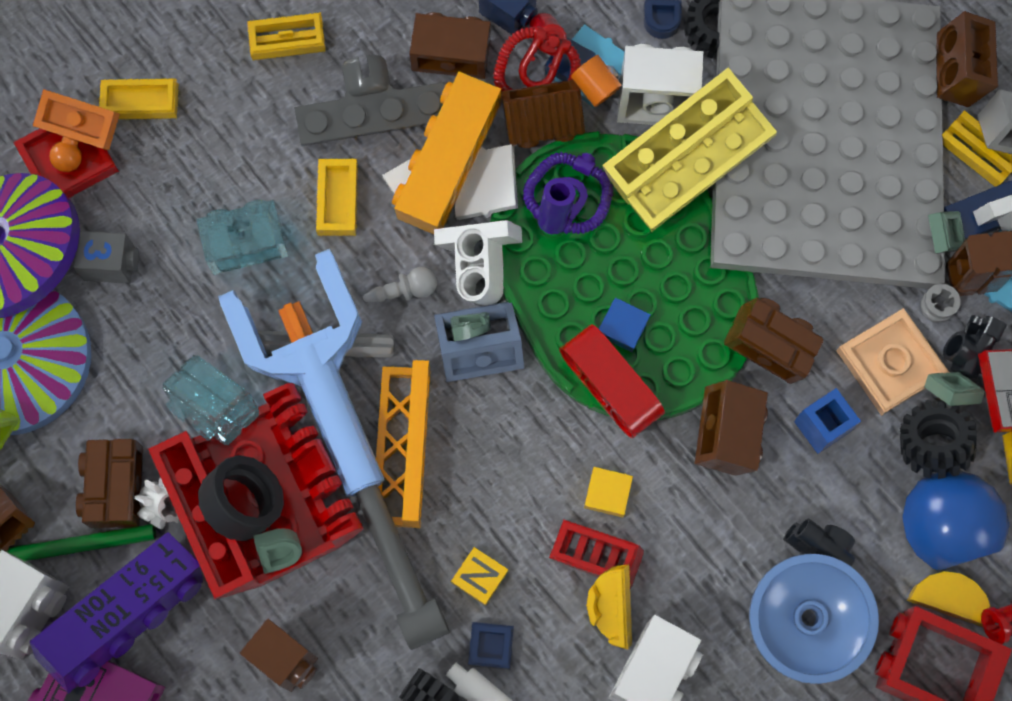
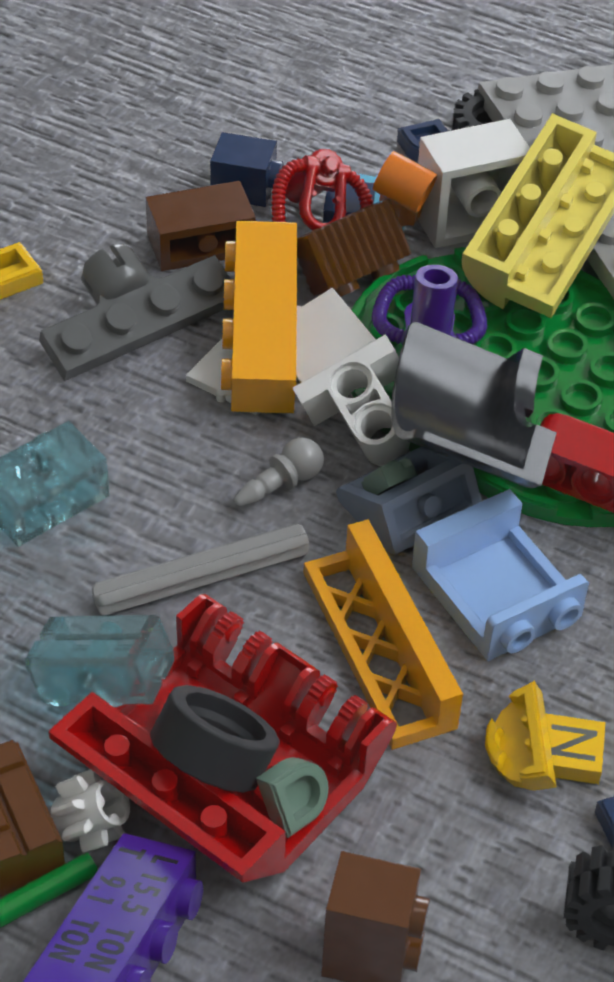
camera: 25 degrees left, 25 degrees down
light blue piece [218,248,450,650] -> none
yellow tile [316,159,358,236] -> none
blue tile [599,298,651,352] -> none
none -> black panel [391,322,557,488]
none -> light blue panel [412,489,589,661]
none -> yellow tile [485,680,557,791]

